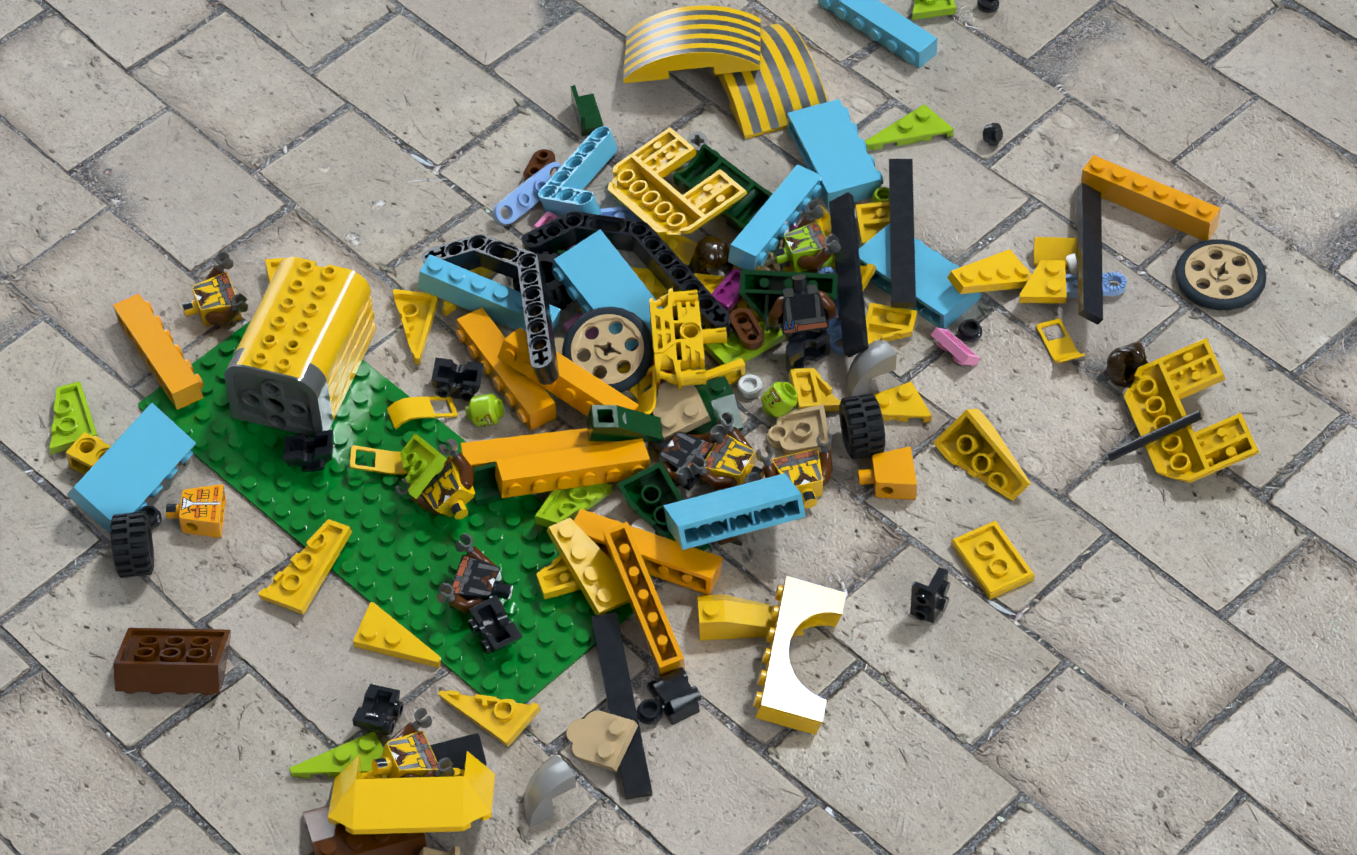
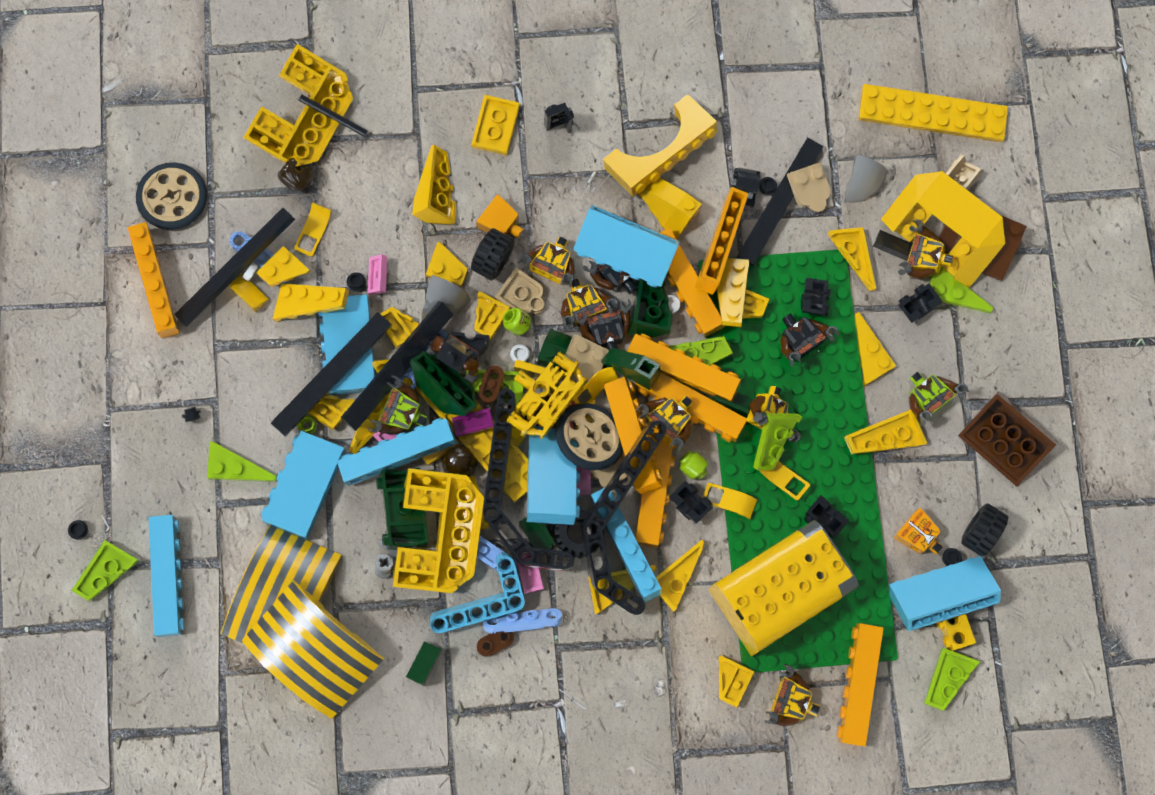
camera: 150 degrees left, 25 degrees up
none -> torso [635,396,694,452]
none -> torso [909,372,969,425]

